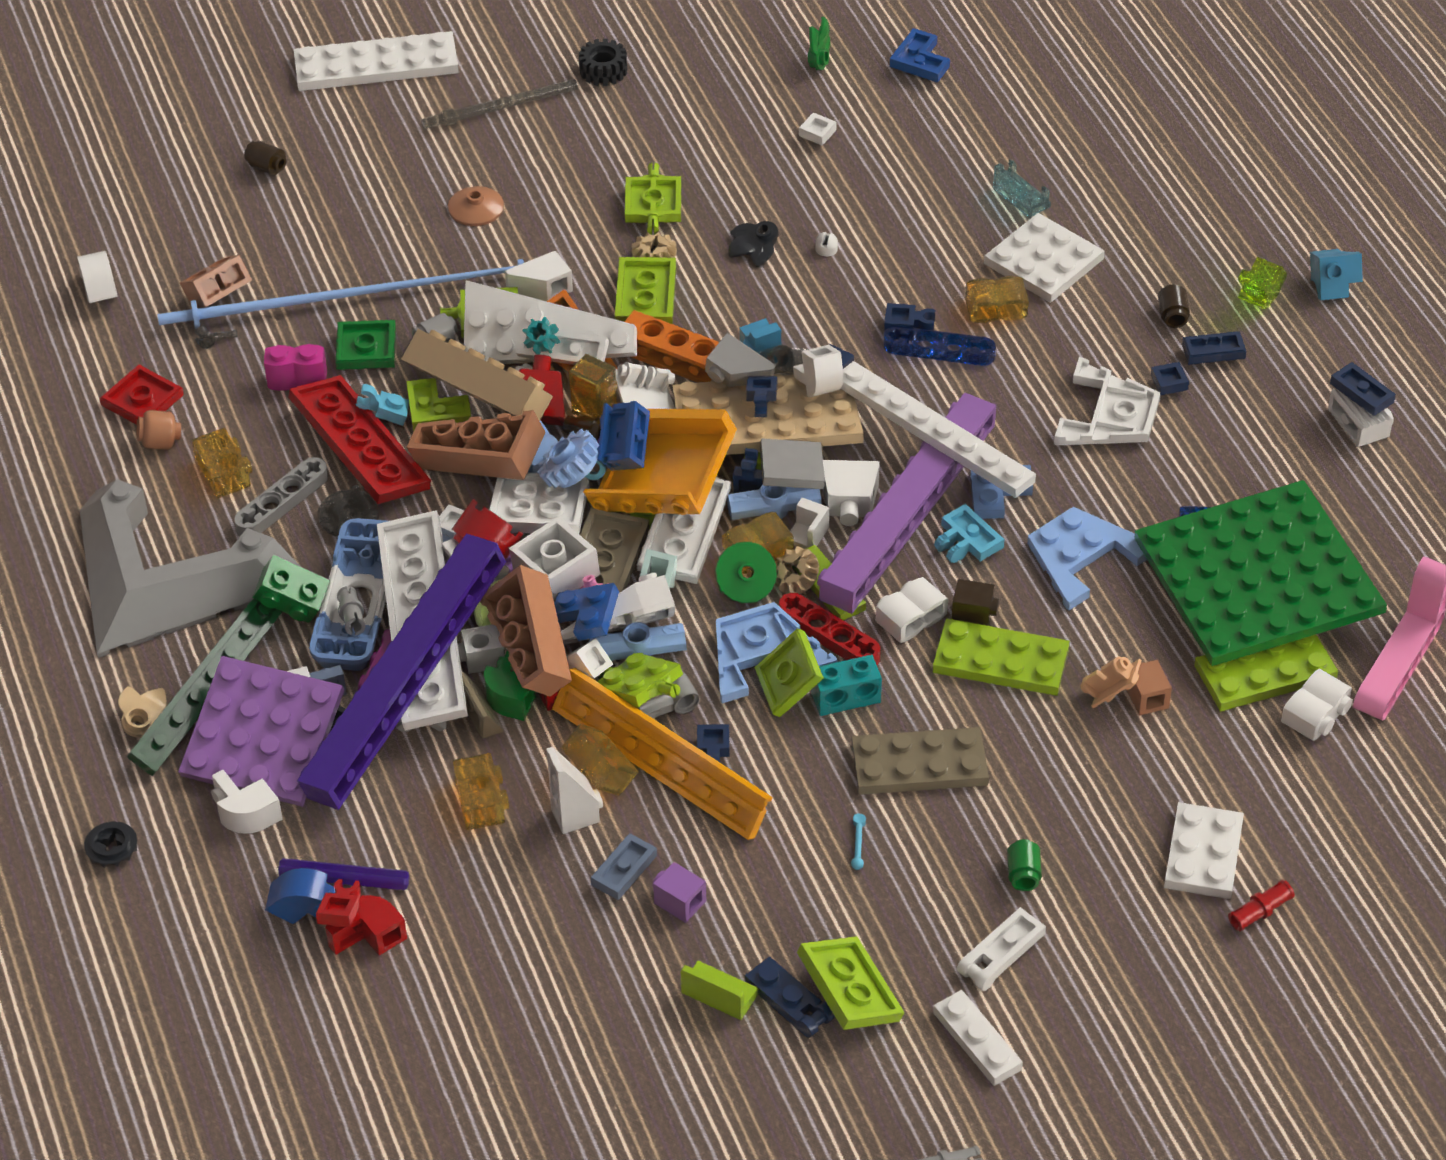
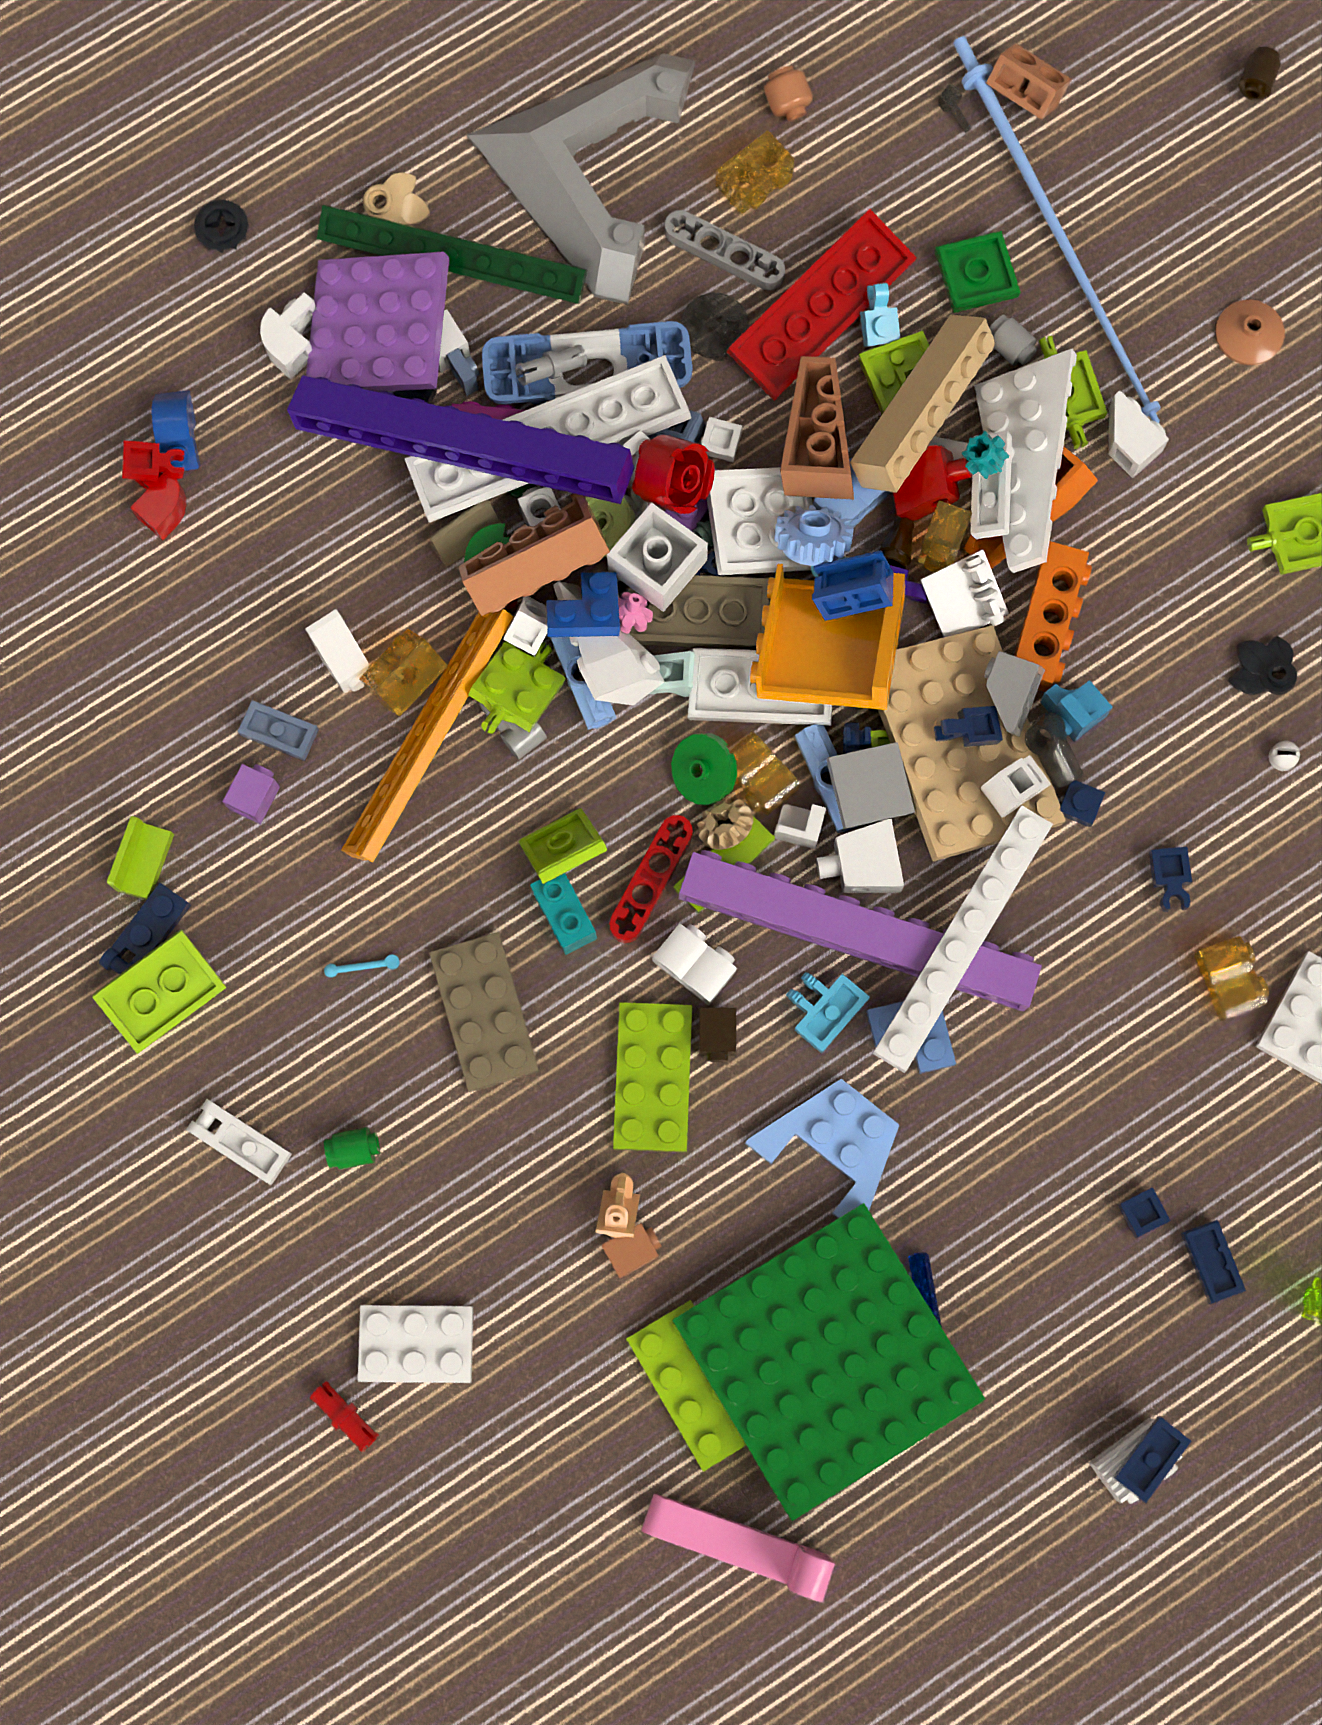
camera: 80 degrees right, 30 degrees up
red tile [99,364,184,425] -> none
green brick [252,554,330,623] -> none
dark pink brick [264,344,327,391] -> none
dark purple axle [278,858,410,890] -> none
clear yellow brick [452,753,509,831] -> none
lime plate [615,257,676,324] -> none
tan gear [632,231,677,258] -> none
dark blue plate [697,724,730,762] -> none
light blue wing [716,602,838,703] -> none
clear blue beam [883,326,996,366] -> none
white plate [933,990,1023,1086] -> none
white wing [1054,357,1160,445] -> none
dark brown brick [1158,284,1190,328] -> none
white brick [1281,669,1353,741] -> none

